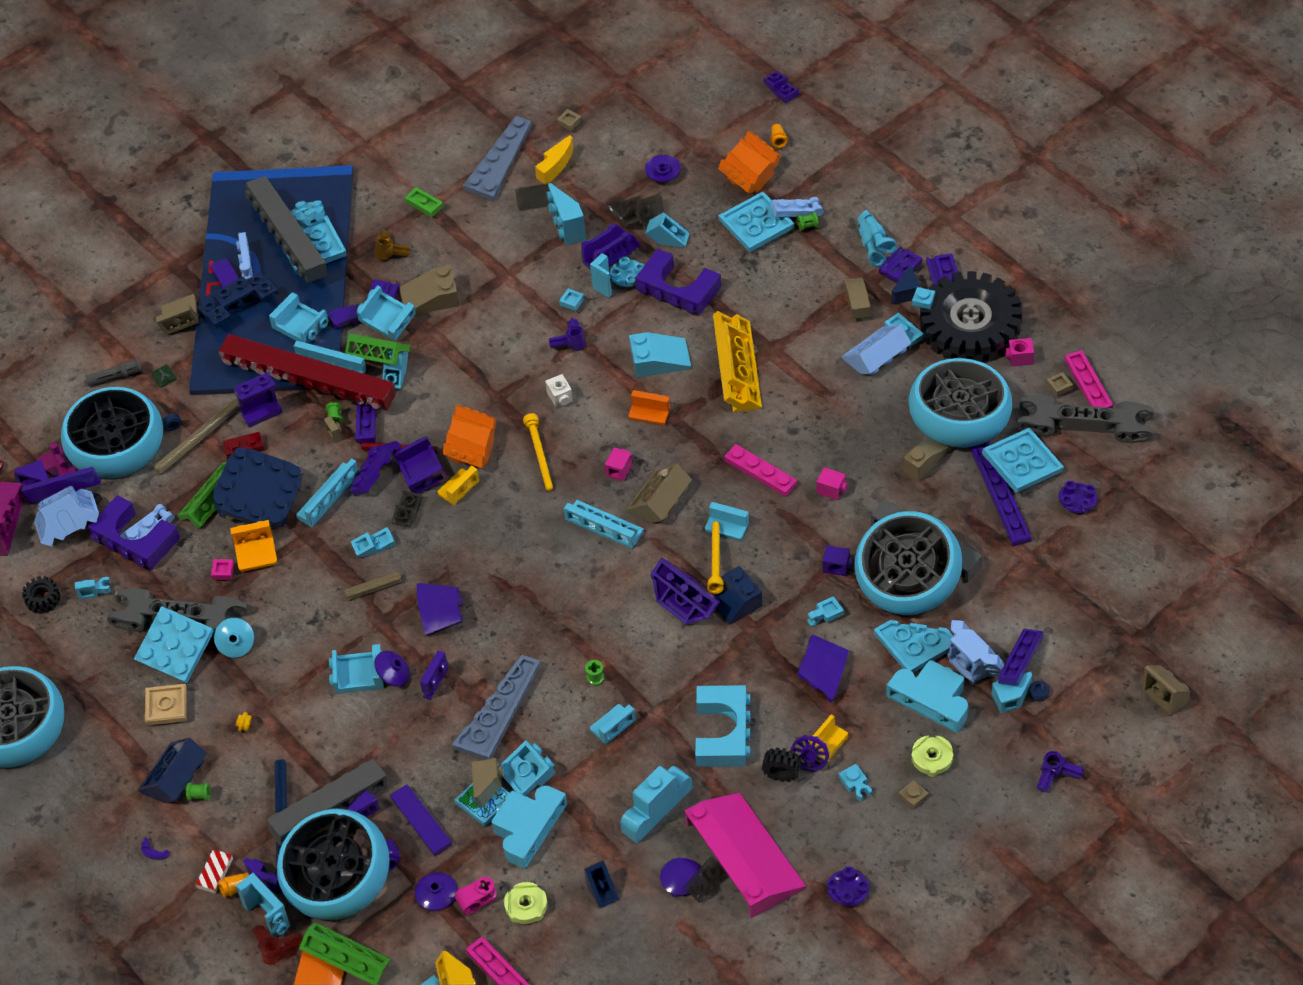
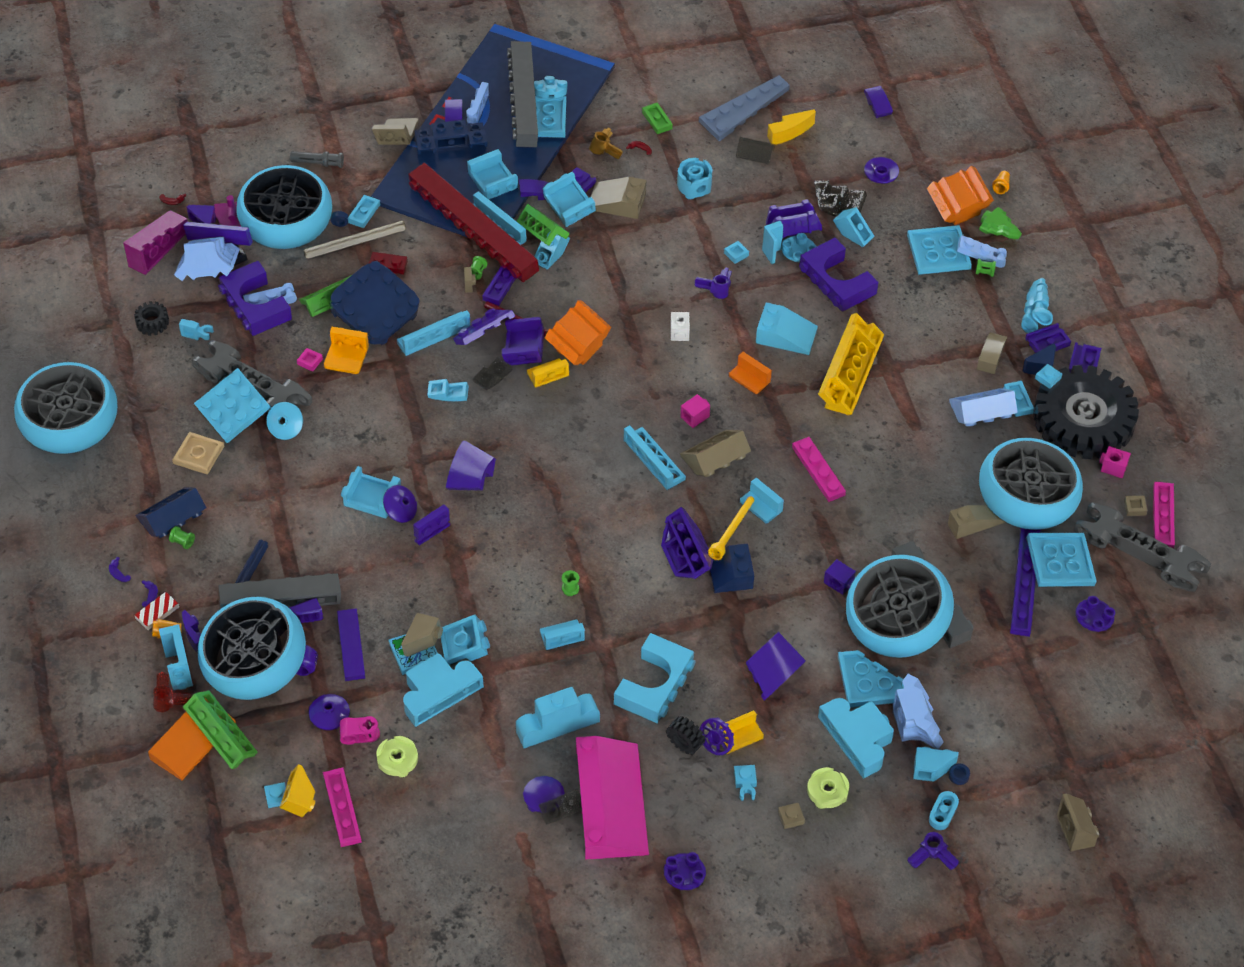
camera: 20 degrees right, 0 degrees up
clear green tile [151,364,177,388] -> none
dark purple panel [234,372,283,428] -> none
yellow plate [236,712,252,732] -> none
dark tan axle [344,572,402,600] -> none
sand blue wing [452,655,541,760] -> none
yellow piece [523,413,553,491] -> none
medium azure slope [546,183,586,246] -> none
dark tan plate [557,109,582,131] -> none
dark blue slope [584,860,619,908] -> none
dark purple slope [763,71,799,103] -> none
medium azure plate [807,596,844,627] -> none
dark pink brick [816,468,848,500] -> none
dark purple tile [998,629,1044,686] -> none
none -> dark purple piece [142,580,158,607]
none -> medium azure plate [348,195,380,228]
none -> dark red piece [626,141,652,155]
none -> medium azure brick [677,158,713,199]
none -> dark purple slope [864,86,893,118]
none -> medium azure plate [929,791,959,830]
none -> bright green rock [979,207,1022,239]

